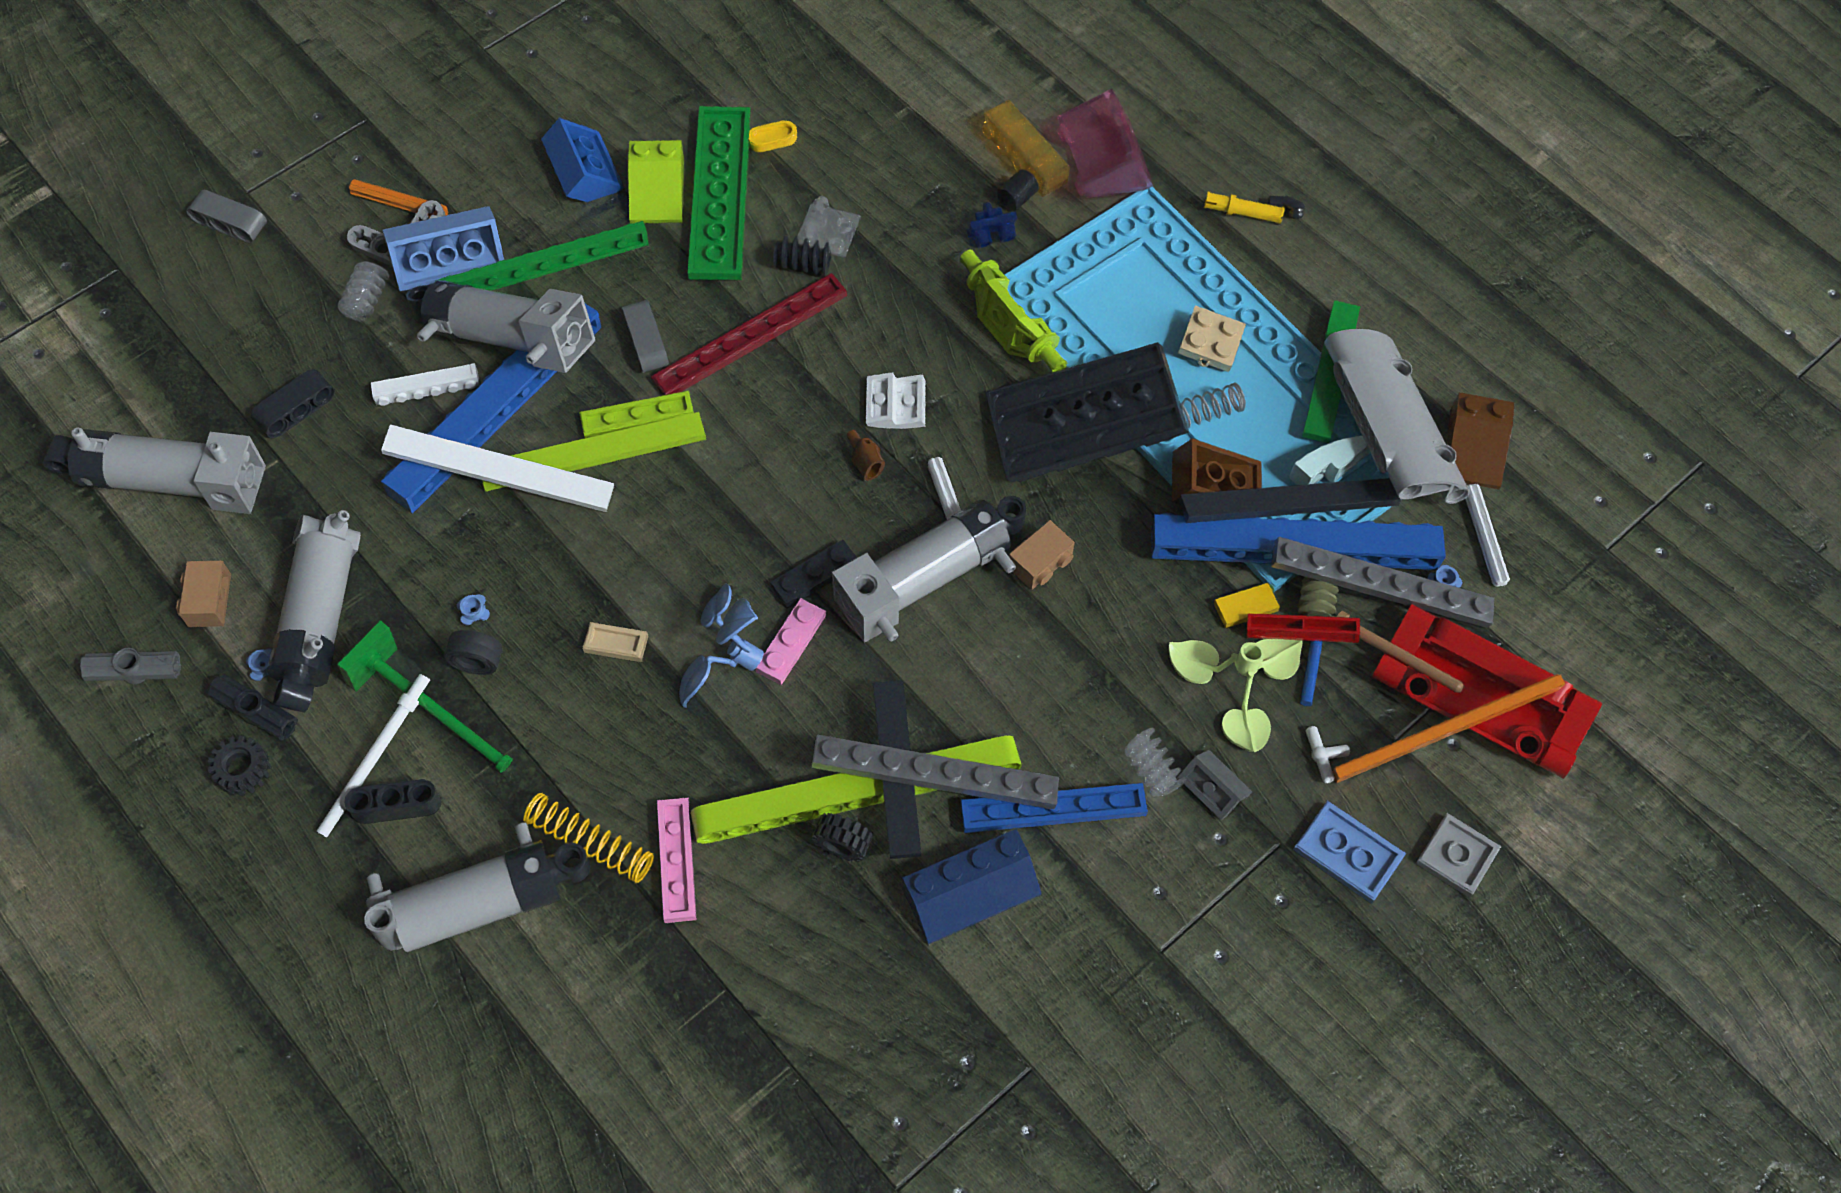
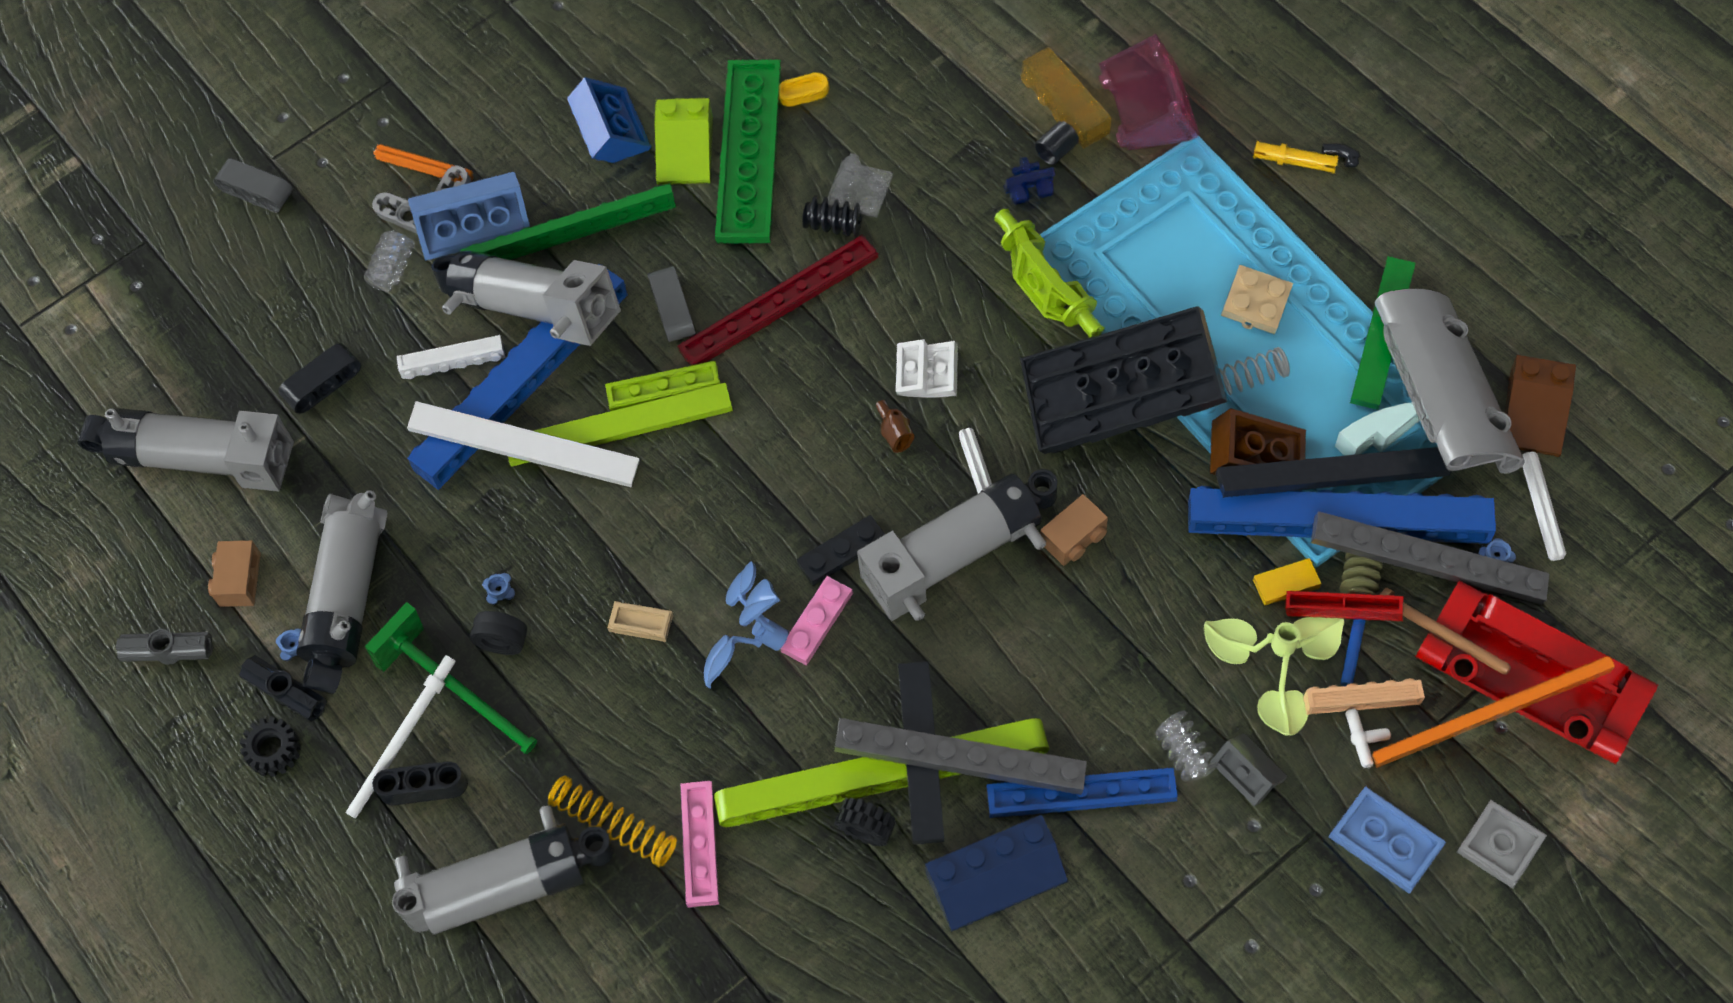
camera: 10 degrees right, 0 degrees up
none -> light nougat piece [1303,678,1425,715]

